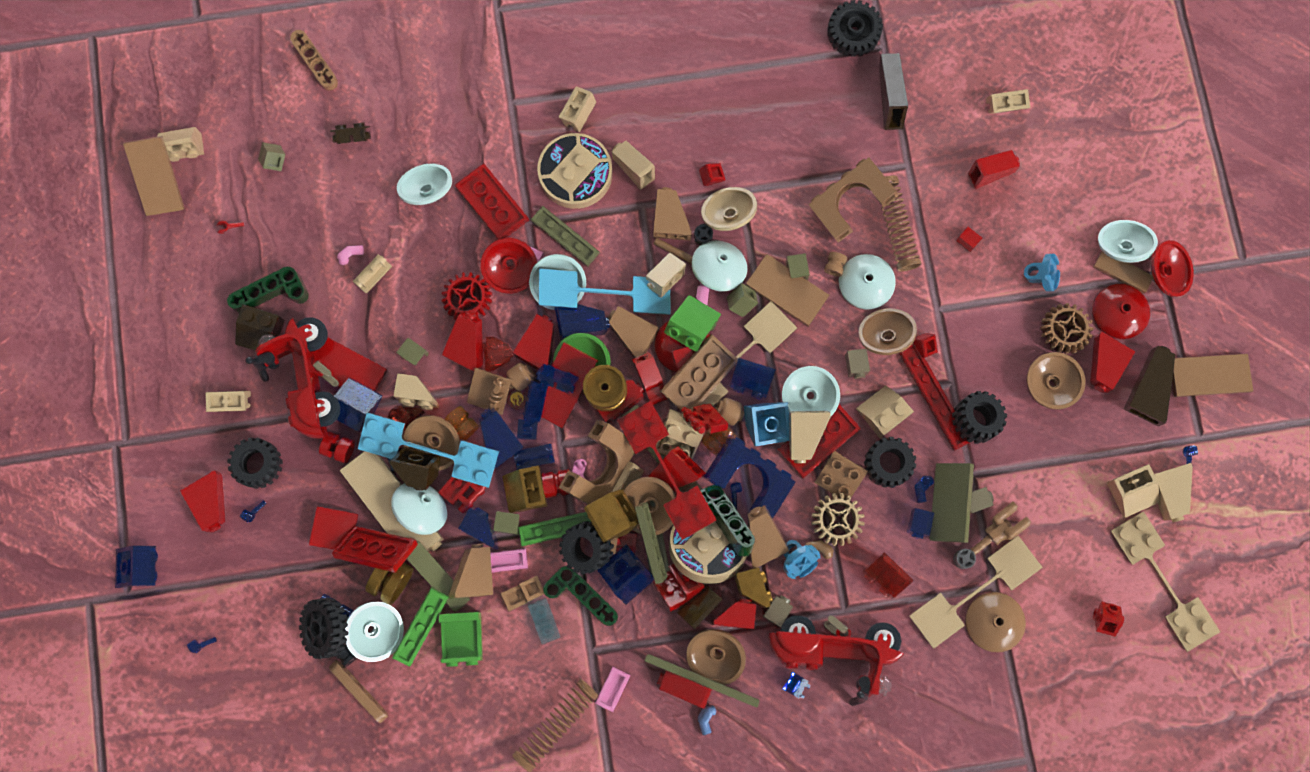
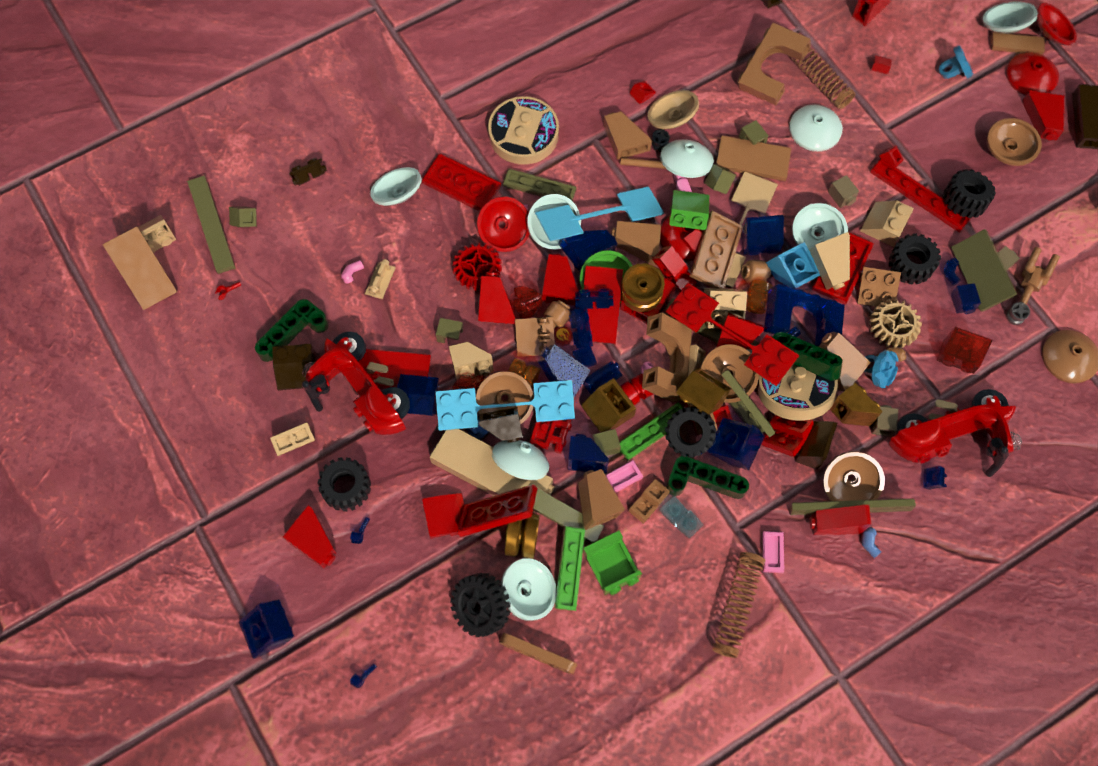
camera: 25 degrees left, 10 degrees down
medium nougat beam [290,30,338,91] -> none
red wheel [319,431,355,464] -> none
black wheel [335,645,357,668] -> none
tan hinge [559,86,596,133] -> none
tan slope [612,141,655,190] -> none
tan hinge [646,253,686,298] -> none
red plate [681,404,728,434] -> none
red slope [712,599,756,629] -> none
medium nougat wheel [824,252,847,277] -> none
medium nougat dish [859,308,917,355] -> none
tan hinge [909,536,1043,649] -> none
medium nougat gear [1040,303,1094,354] -> none
none -> olive tile [187,176,236,274]

